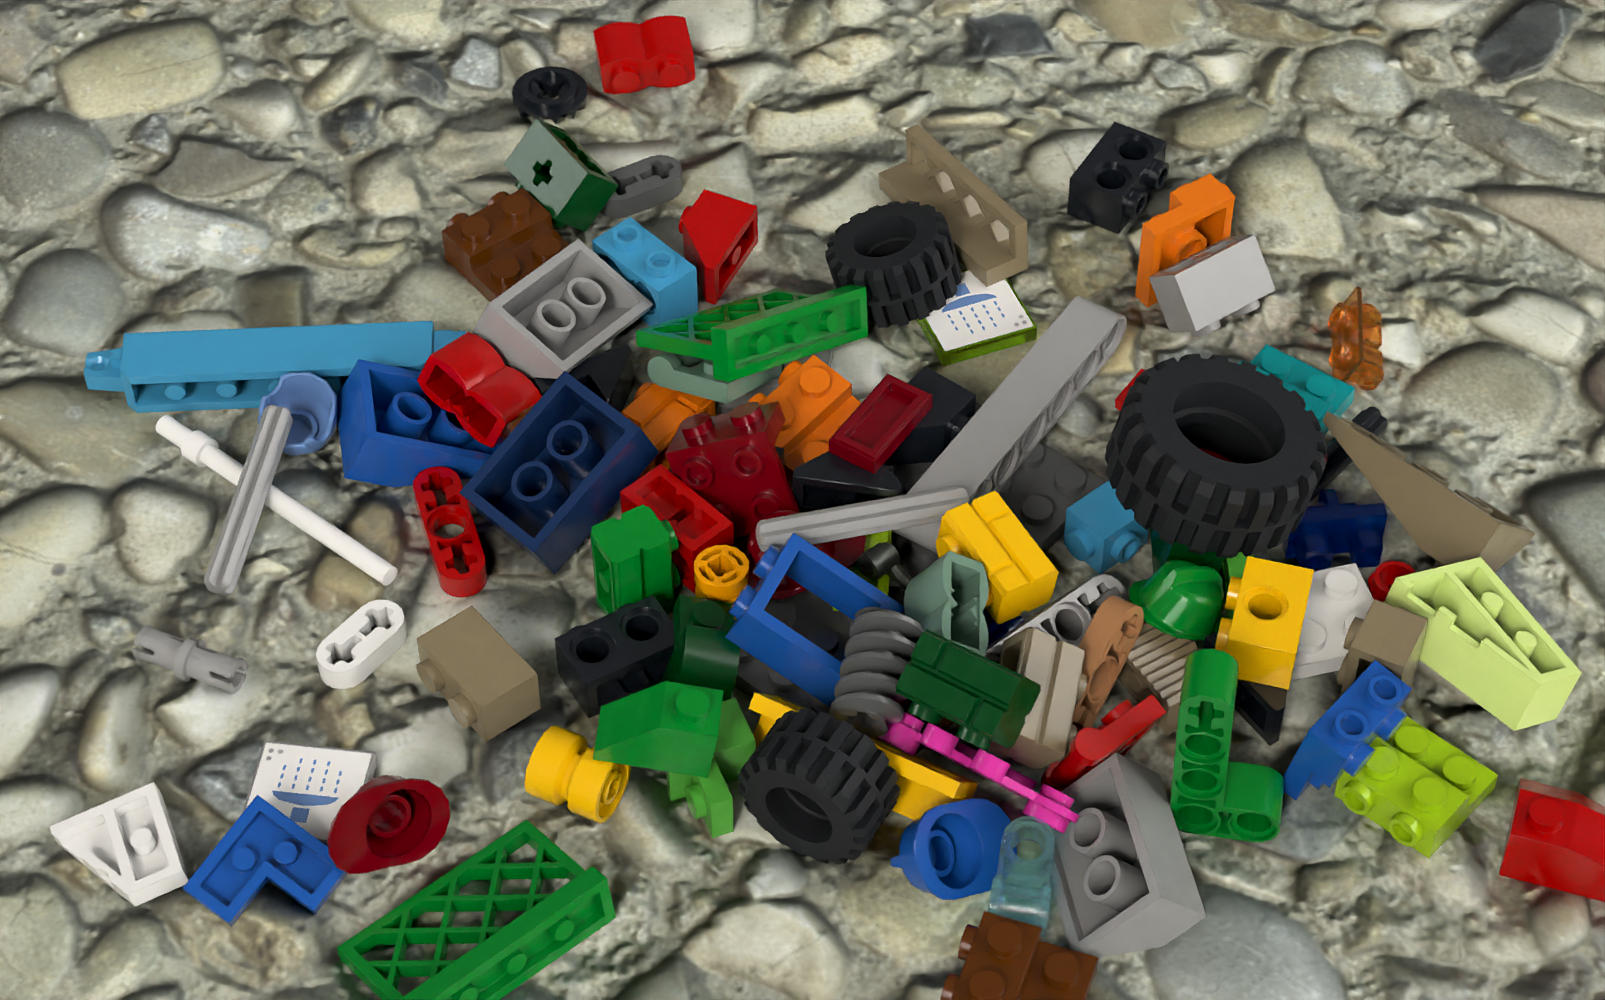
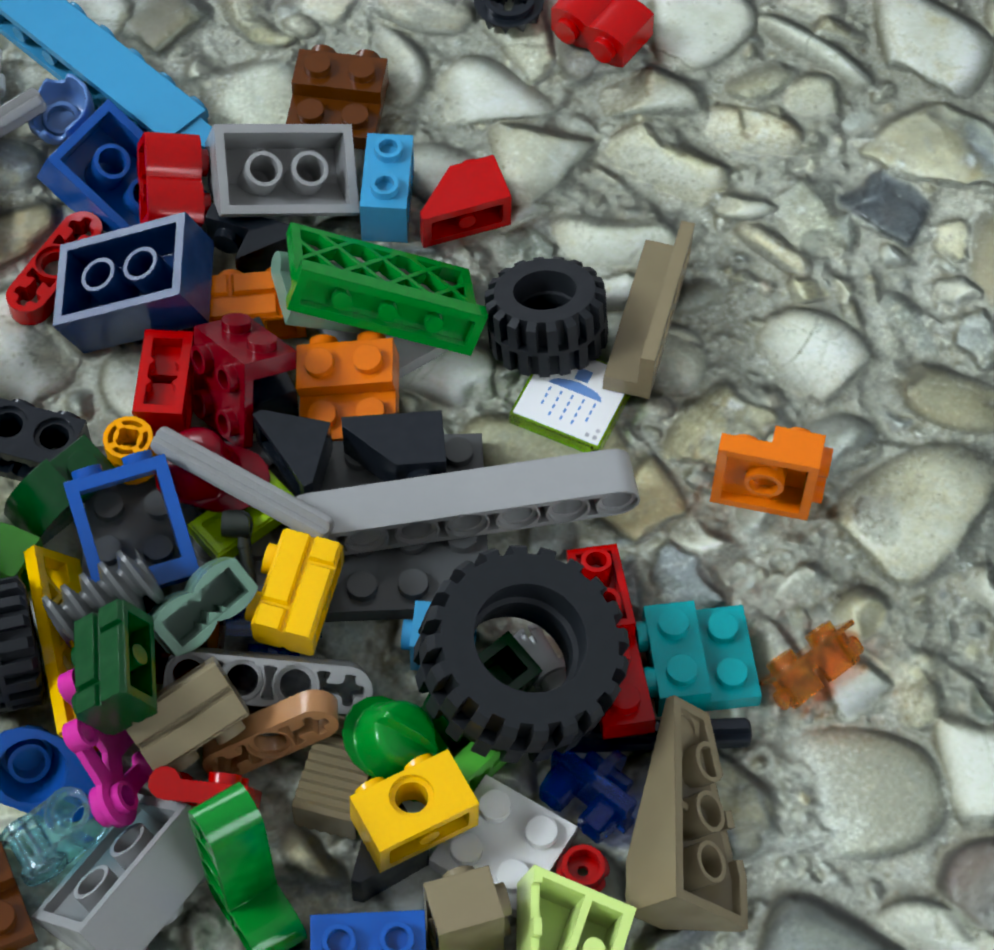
camera: 45 degrees right, 10 degrees up
brick [504,118,619,232] -> none
green brick [590,505,680,616] -> none
dark grey beam [600,155,683,218] -> none
dark red tile [829,374,933,474] -> none
black brick [1067,121,1169,234] -> none
brick [1149,234,1276,337] -> none

